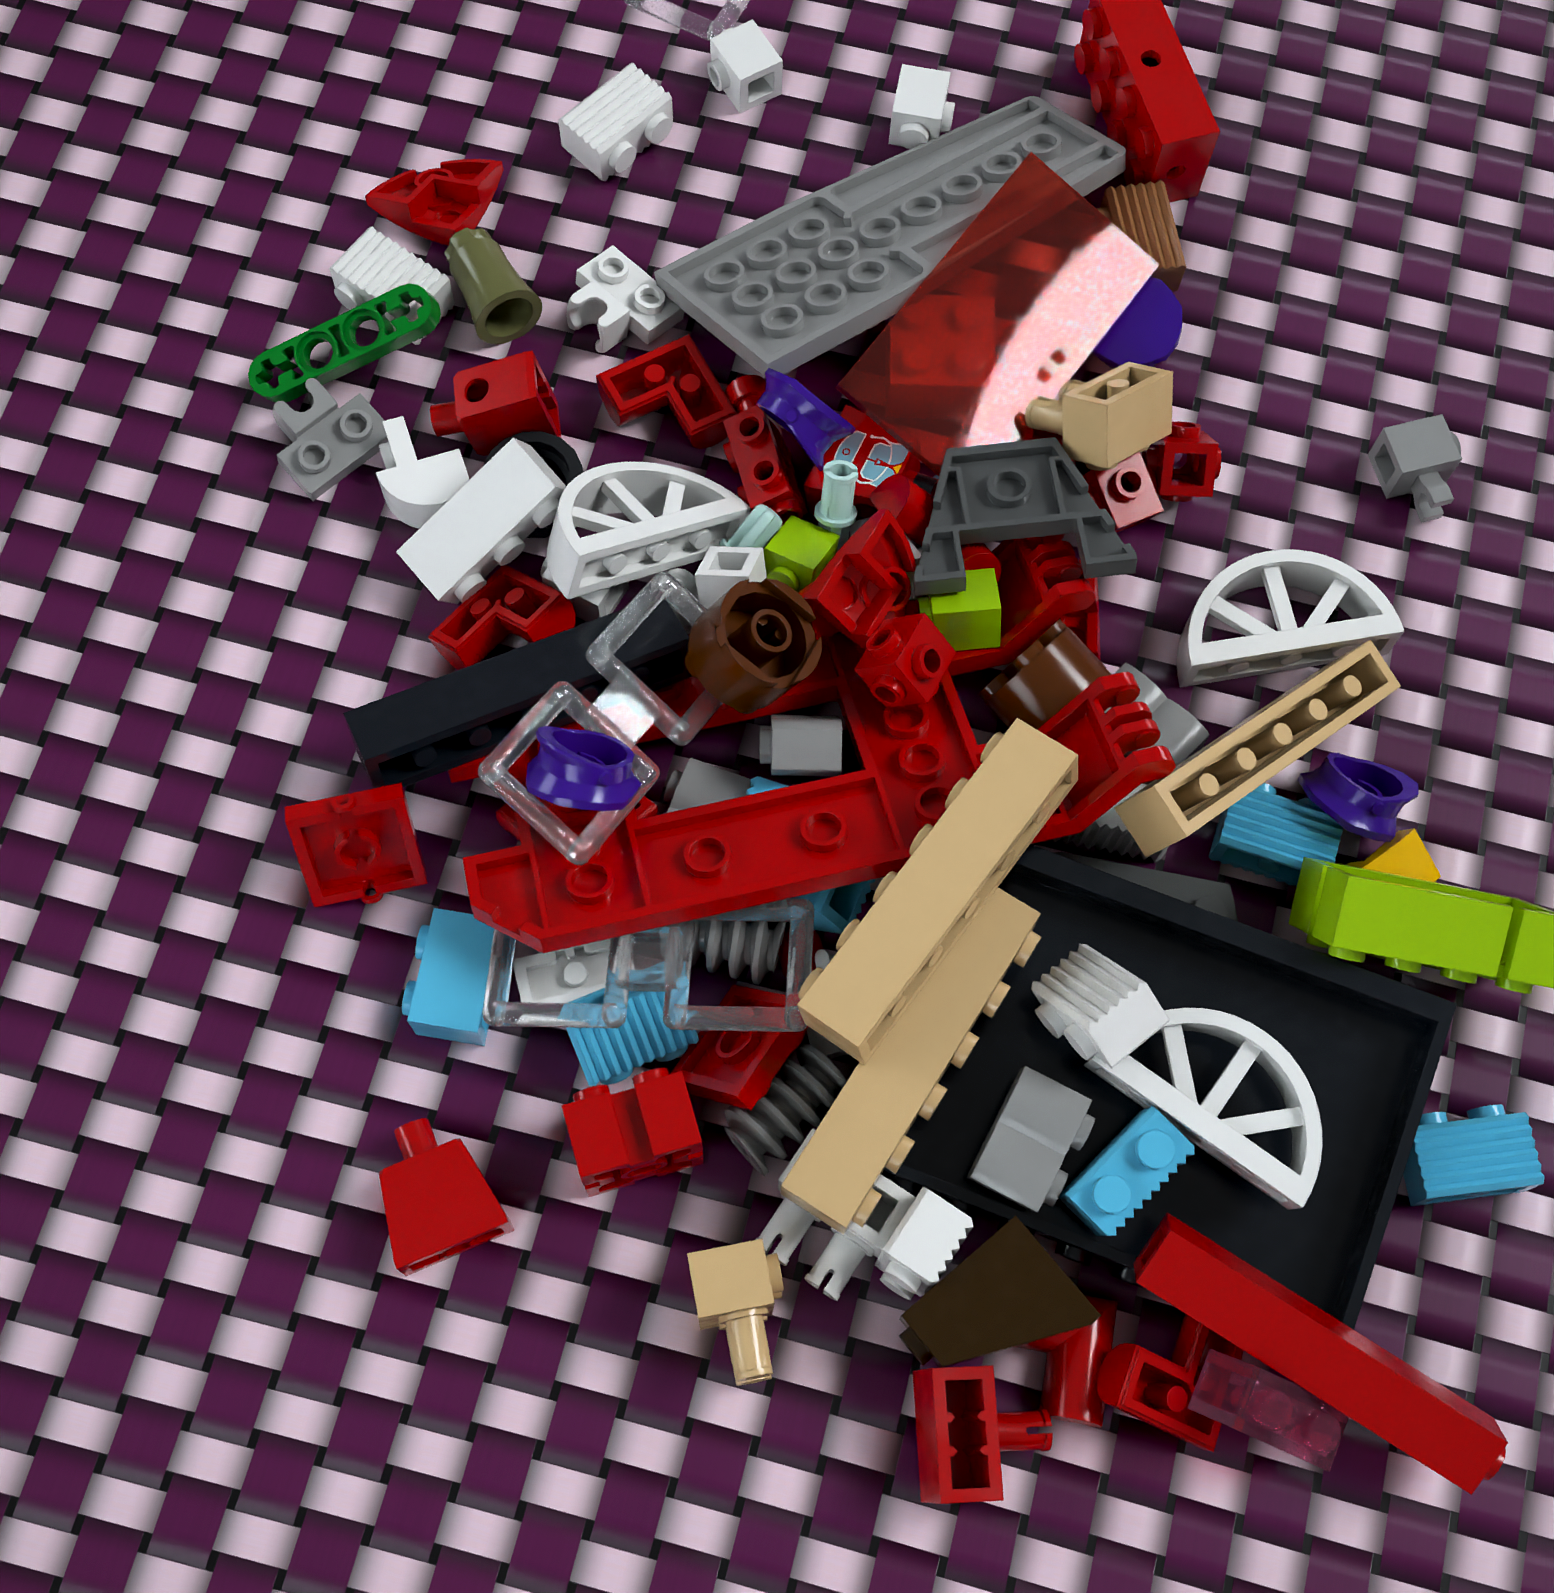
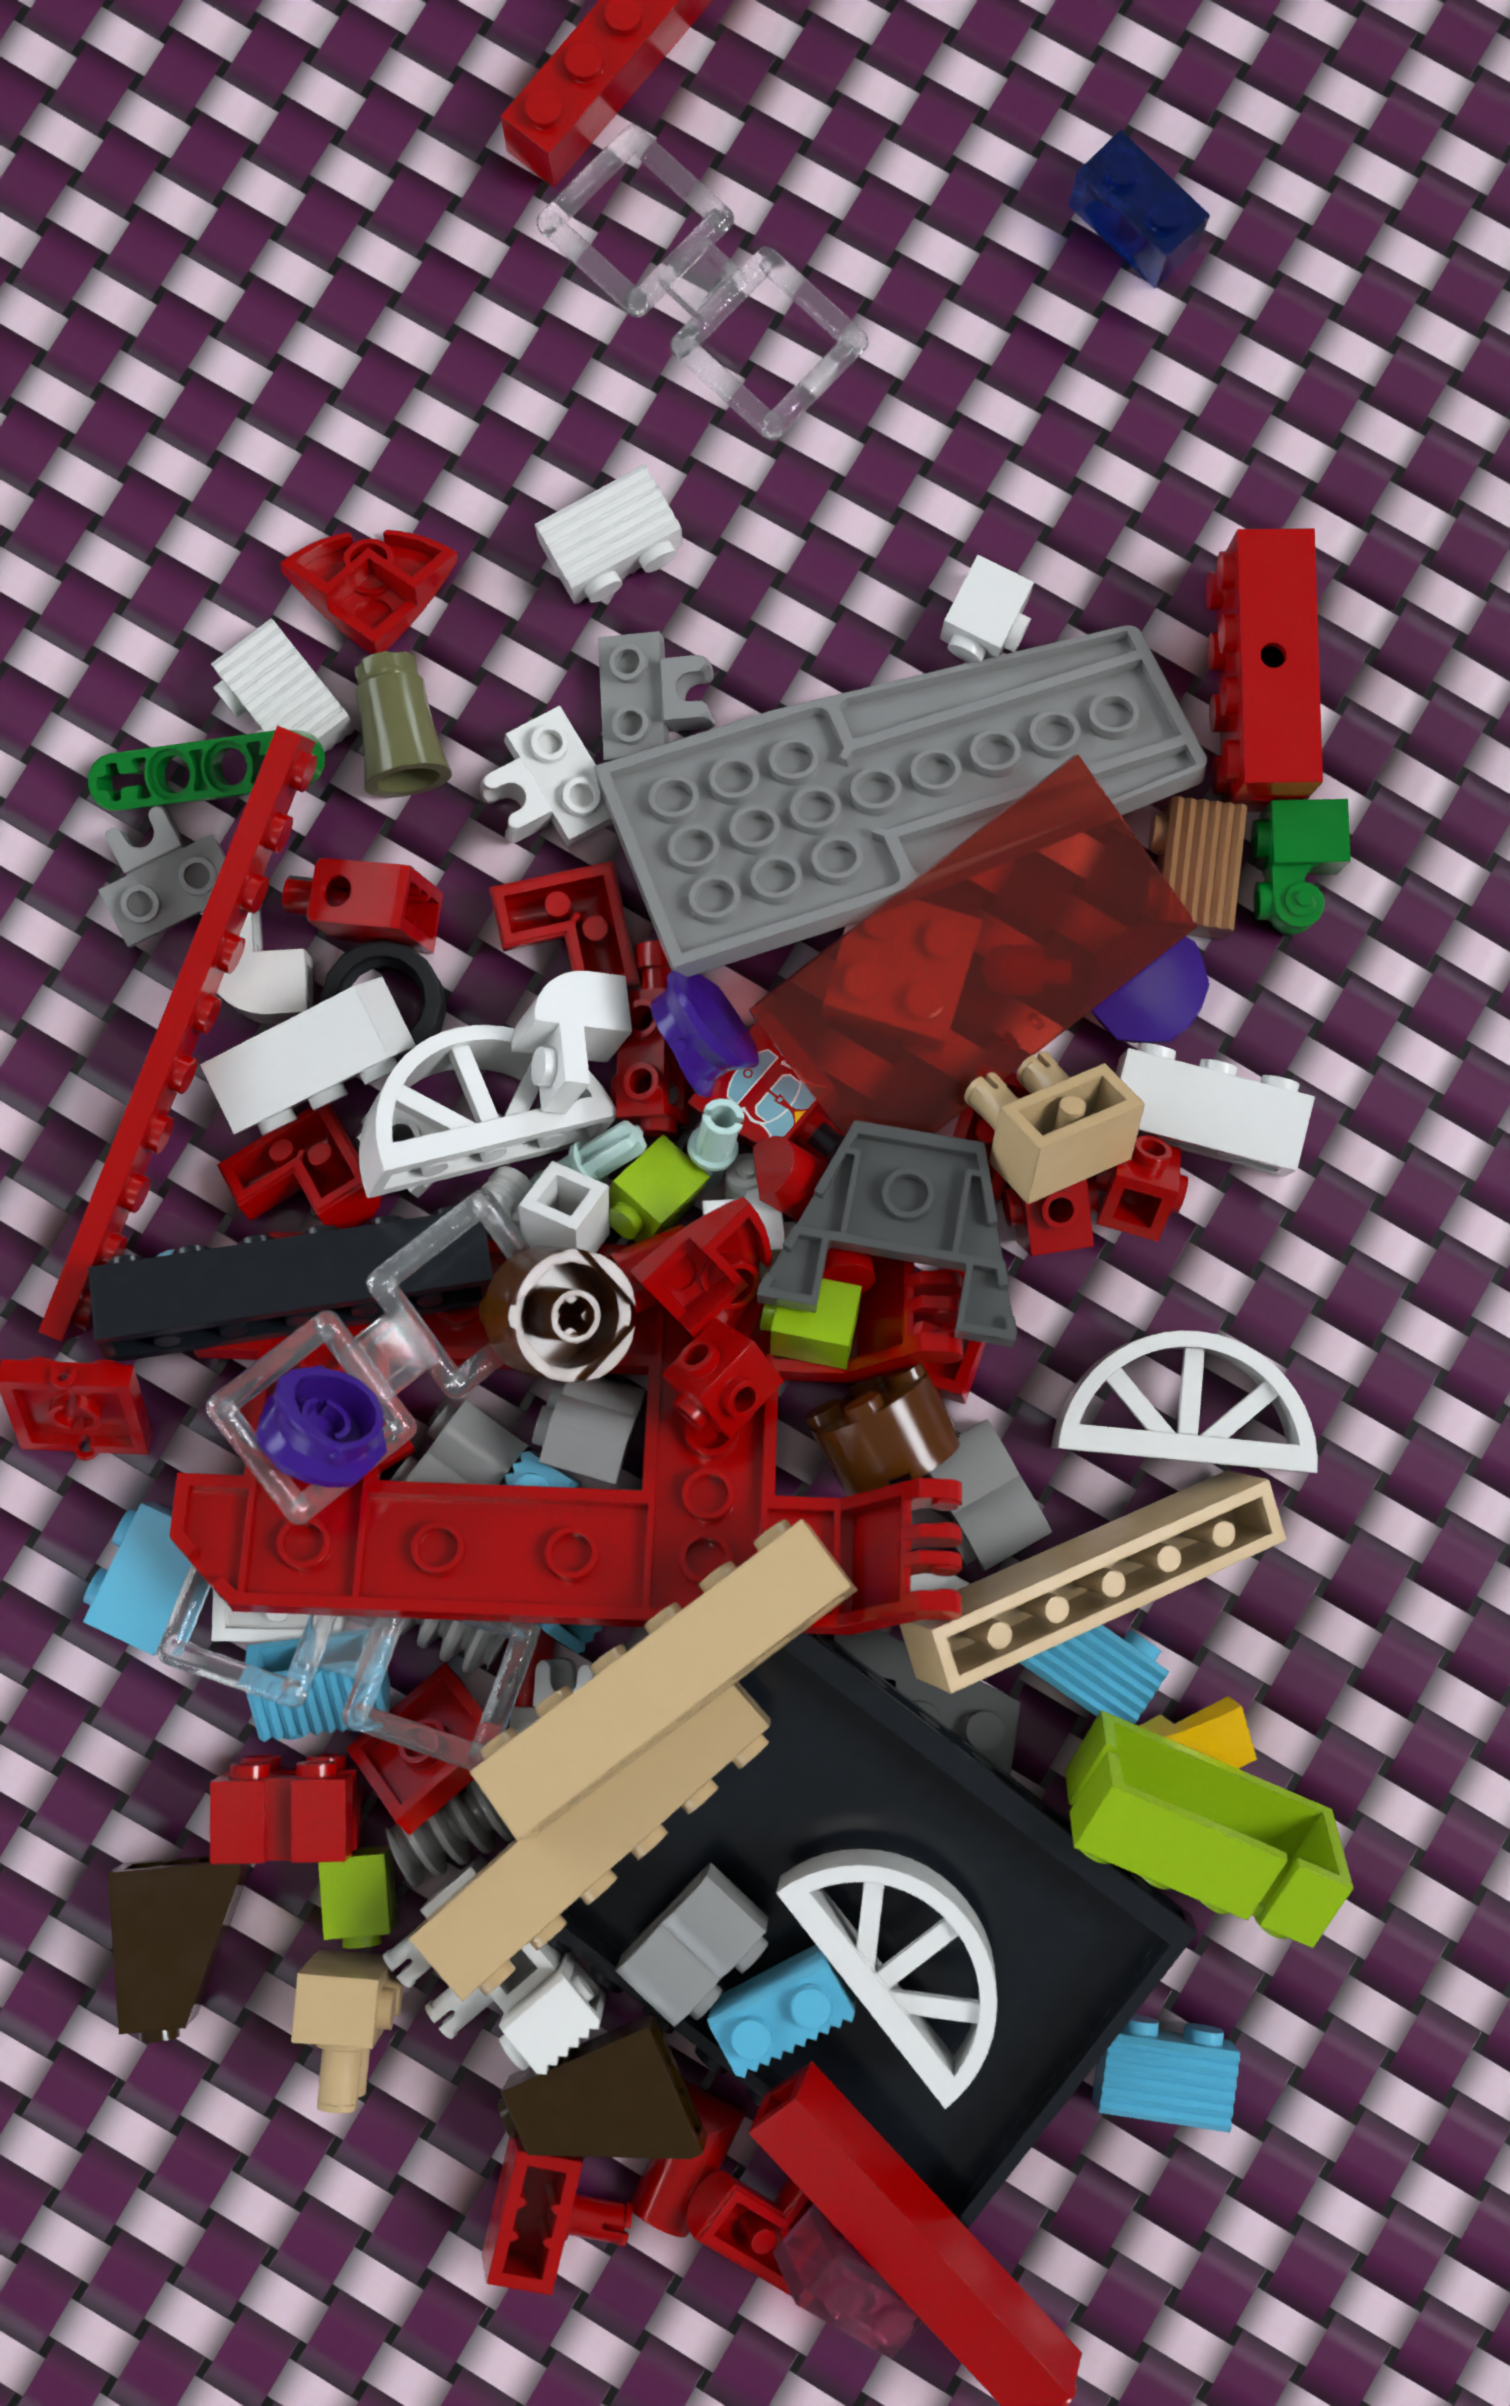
camera: 15 degrees right, 15 degrees up
red torso [379,1118,514,1276] -> none
white brick [707,19,783,113] -> none
white brick [1031,944,1169,1069] -> none
dark purple hat [1297,753,1419,842] -> none
light grey brick [1368,414,1462,523] -> none
none -> red plate [38,725,317,1342]
none -> dark brown slope [108,1855,252,2042]
none -> lime brick [318,1845,398,1949]
none -> white brick [512,971,632,1114]
none -> light grey plate [598,631,716,762]
none -> white brick [1115,1043,1315,1177]
none -> green brick [1251,799,1351,935]

